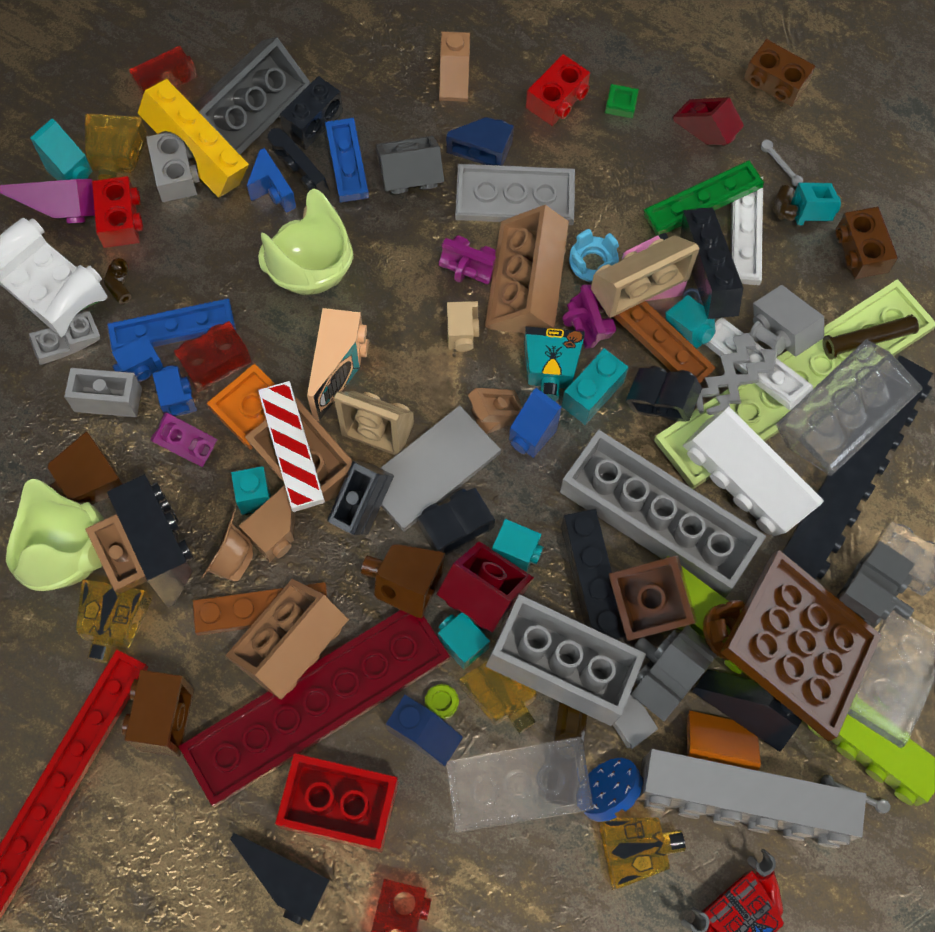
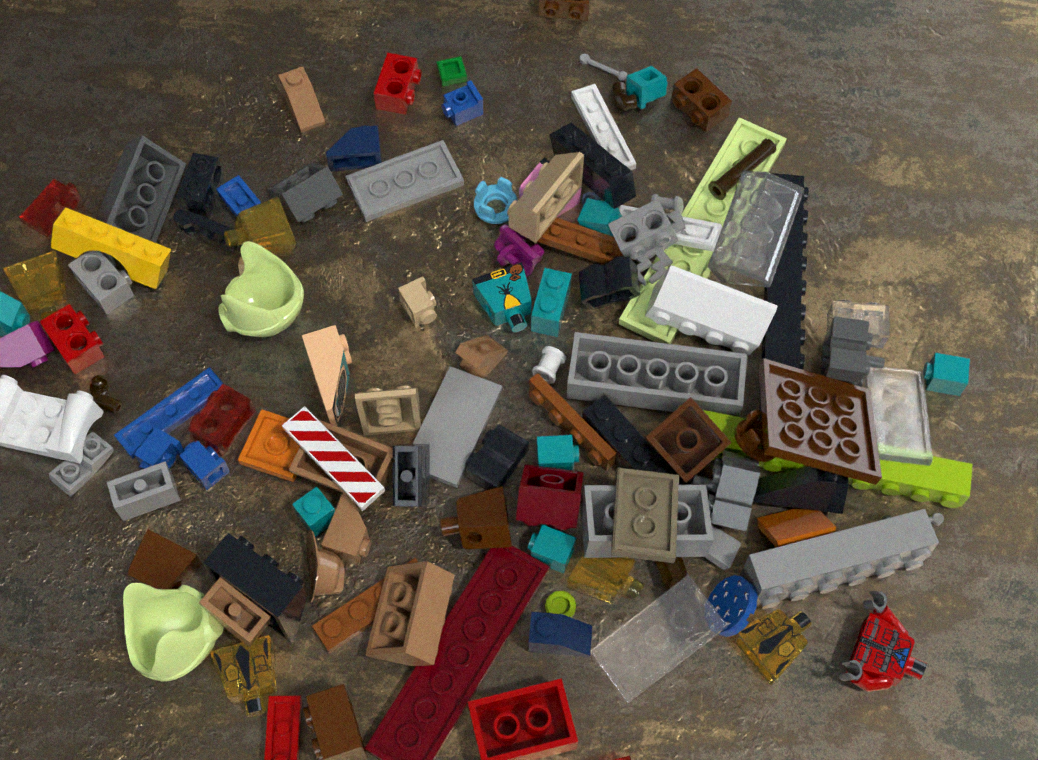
camera: 25 degrees left, 5 degrees down
magenta hips [150,412,218,468] -> none
blue slope [247,148,296,213] -> none
magenta hips [439,235,496,284] -> none
medium nougat slope [485,205,569,334] -> none
blue slope [509,388,562,458] -> none
green tile [644,160,764,236] -> none
dark red slope [672,97,744,145] -> none
light grey brick [753,285,824,357] -> none
none -> clear yellow torso [224,197,297,257]
none -> blue brick [441,80,483,126]
none -> dark orange plate [528,373,617,471]
none -> white bush [532,346,567,384]
none -> light grey brick [608,199,677,260]
none -> dark tan tile [611,468,679,563]

